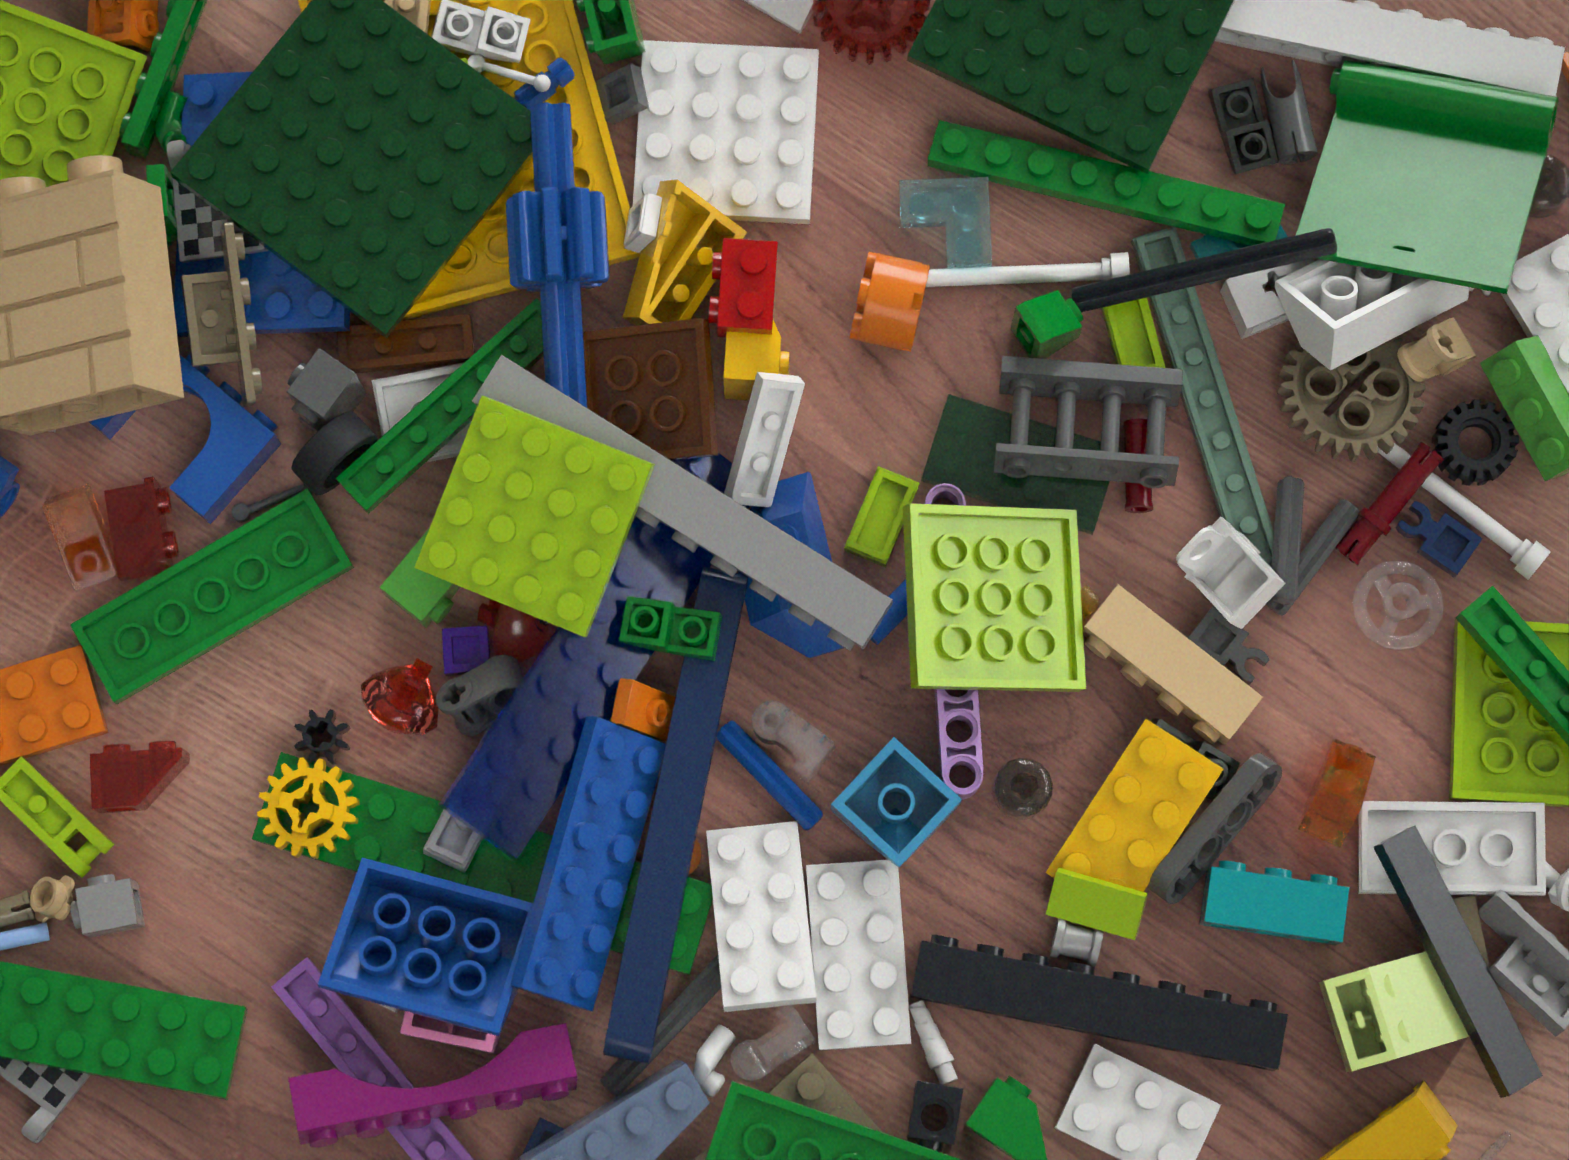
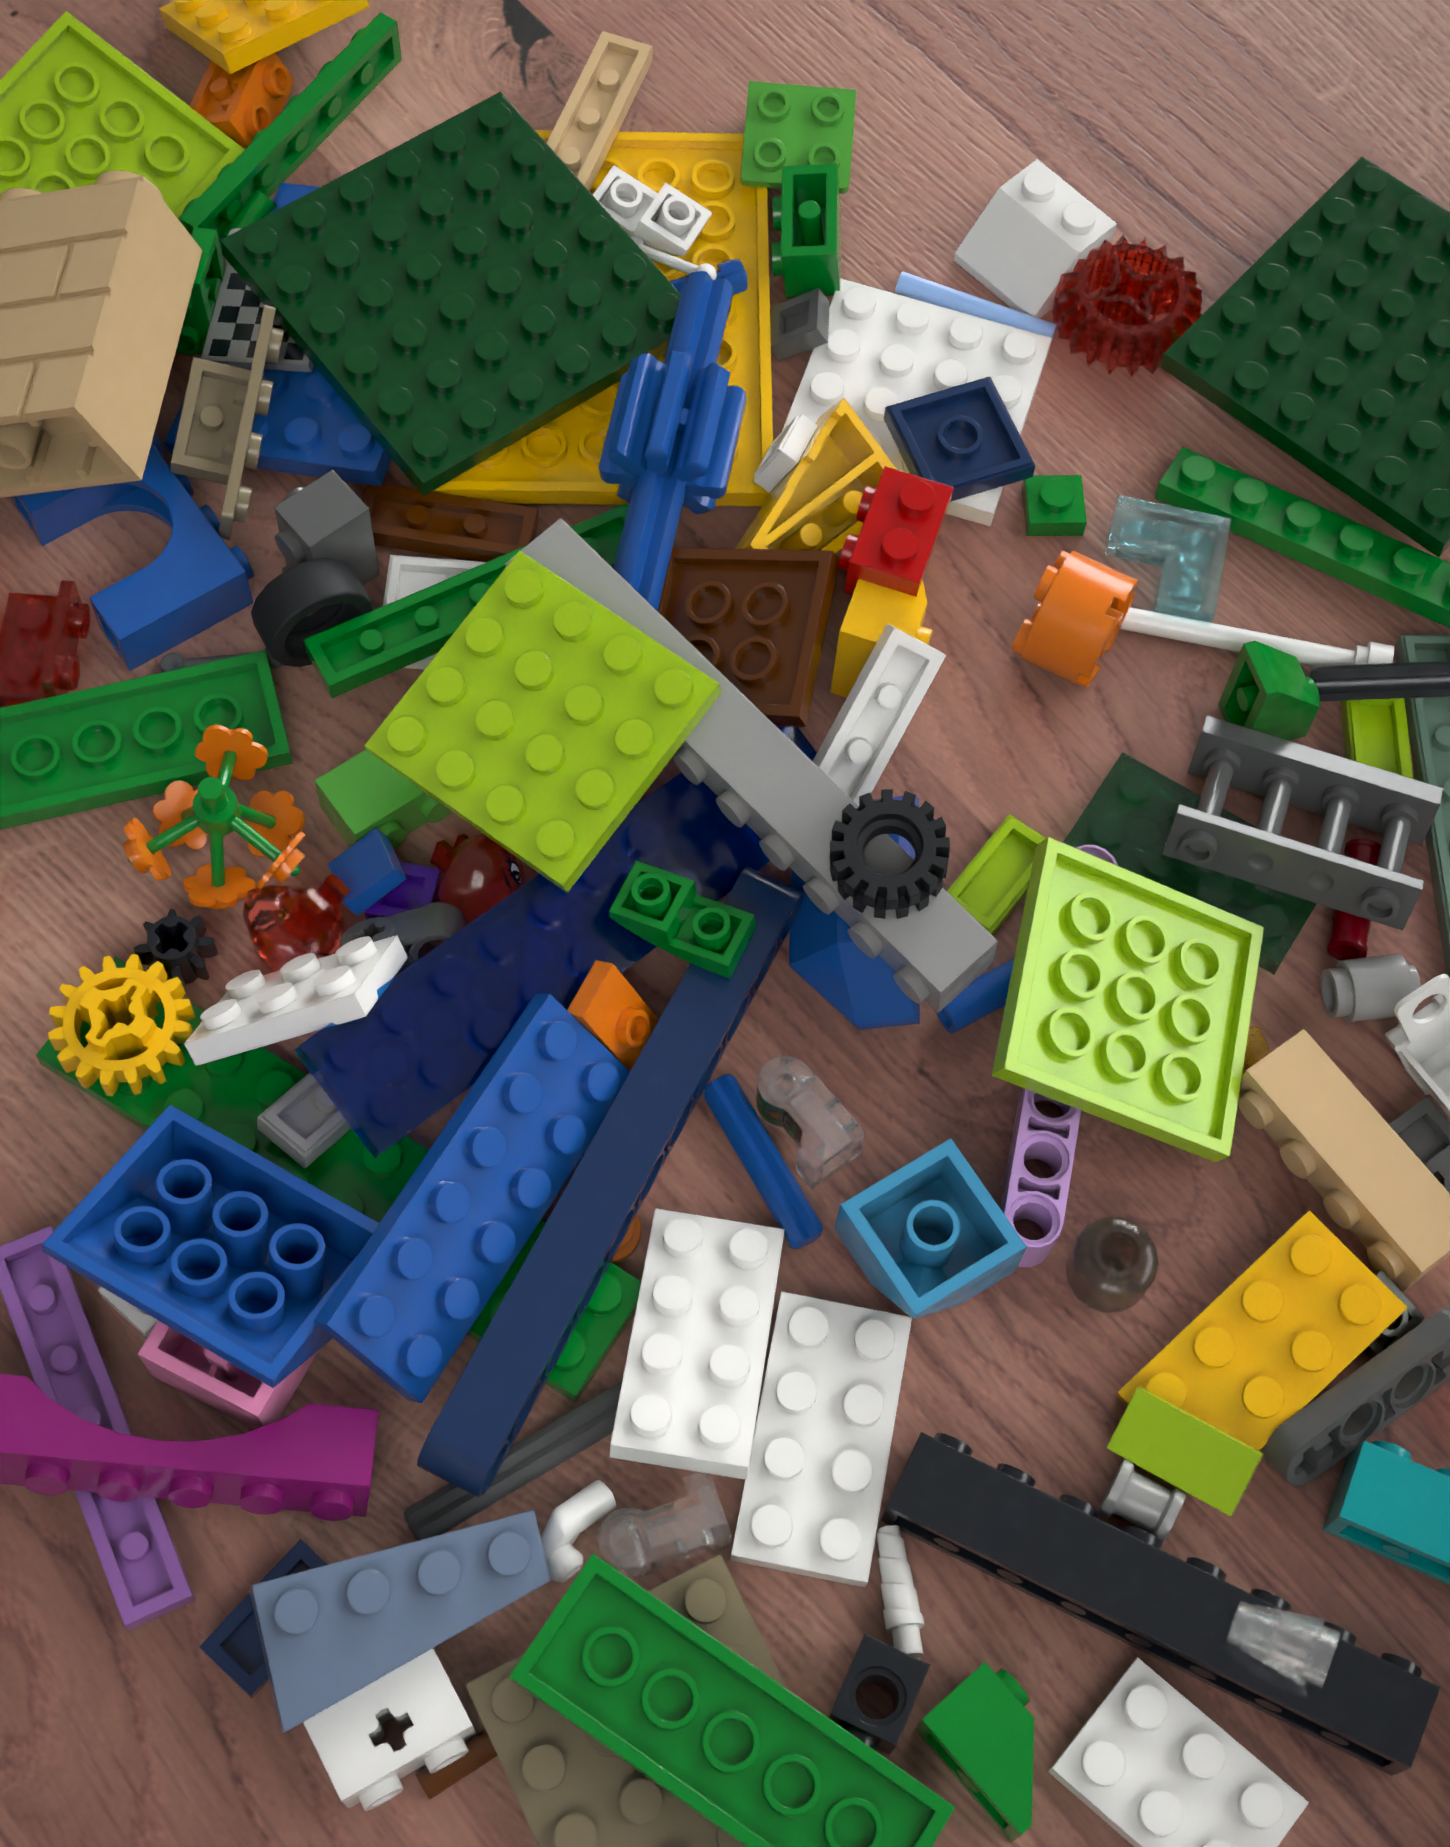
camera: 10 degrees right, 15 degrees down
none -> orange plant [123,725,306,909]
none -> white plate [184,935,408,1066]
none -> blue tile [328,828,407,916]
none -> black tyre [830,789,950,919]
none -> dark blue tile [884,376,1036,502]
none -> light blue bar [895,271,1058,343]
none -> green plate [1022,475,1087,536]
none -> clear cone [1227,1601,1341,1688]
none -> light grey brick [1320,953,1421,1023]

